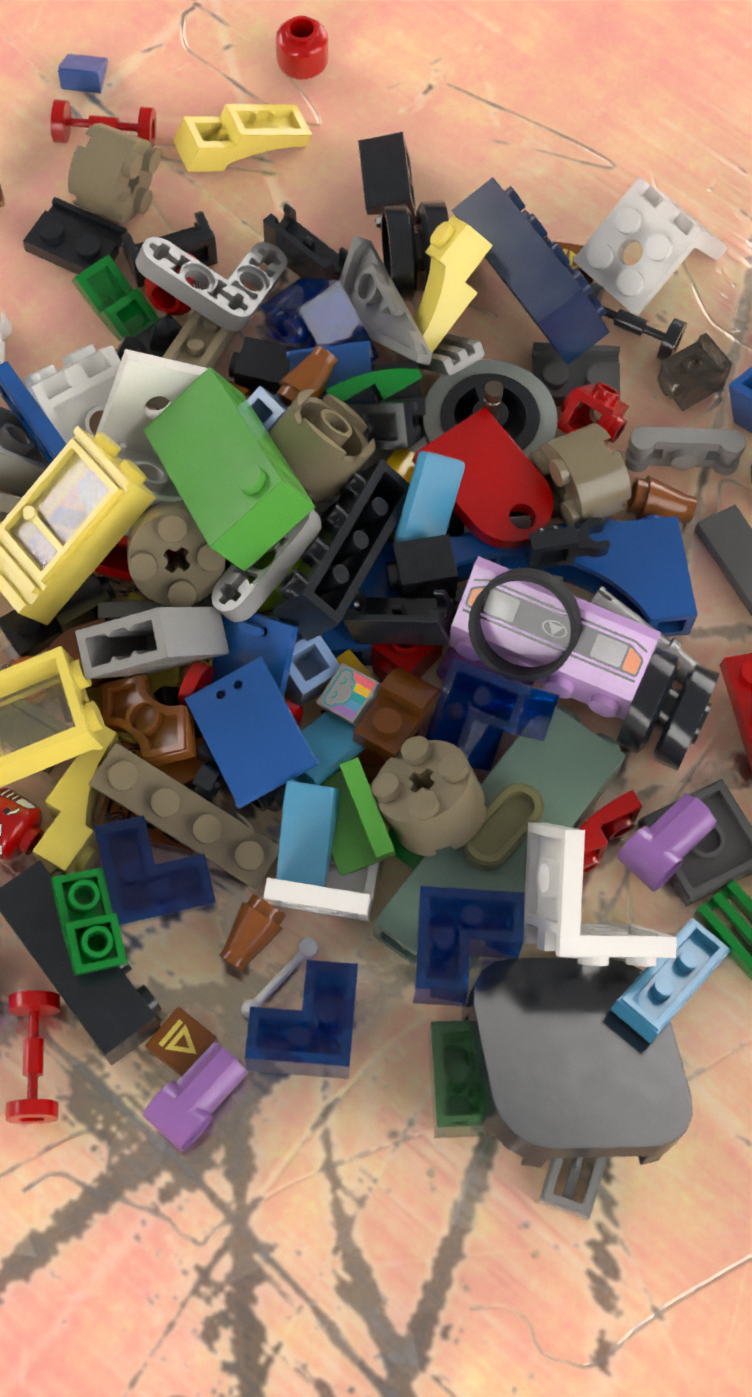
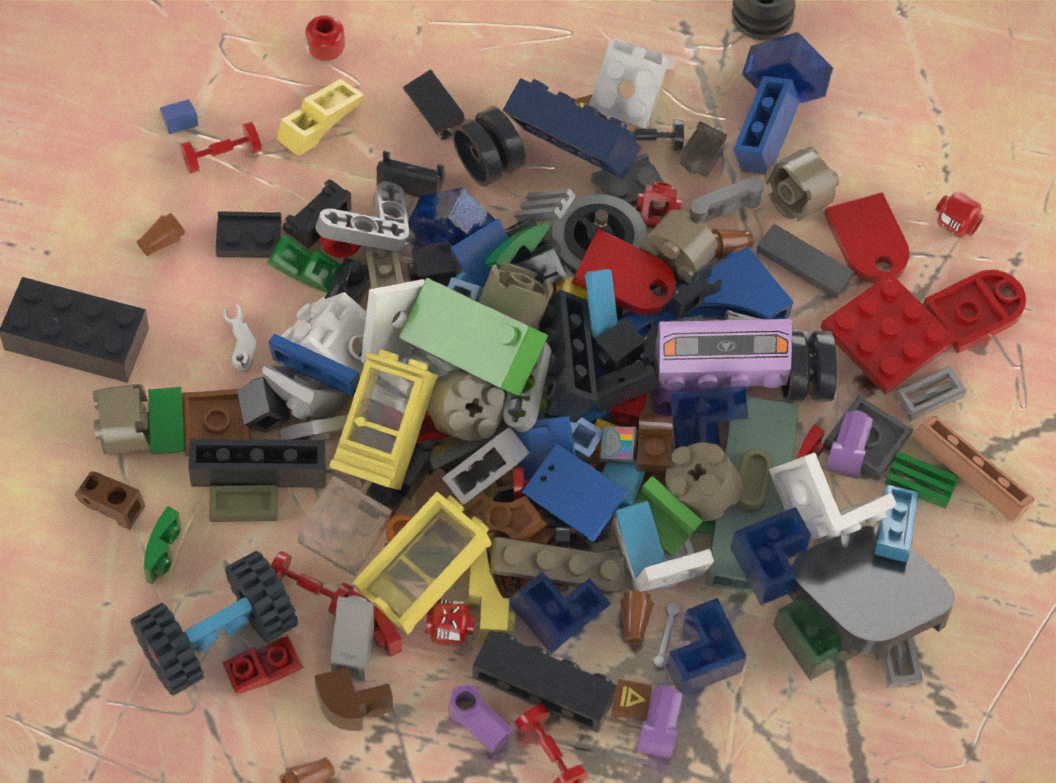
camera: 30 degrees left, 5 degrees down
green slope [51,867,127,976] -> none
dark tan brick [68,123,161,223] -> none
dark orange cone [276,345,338,407] -> none
light grey wing [327,235,433,365] -> none
light yellow slope [413,216,493,352] -> none
black tyre [468,568,581,681] -> none

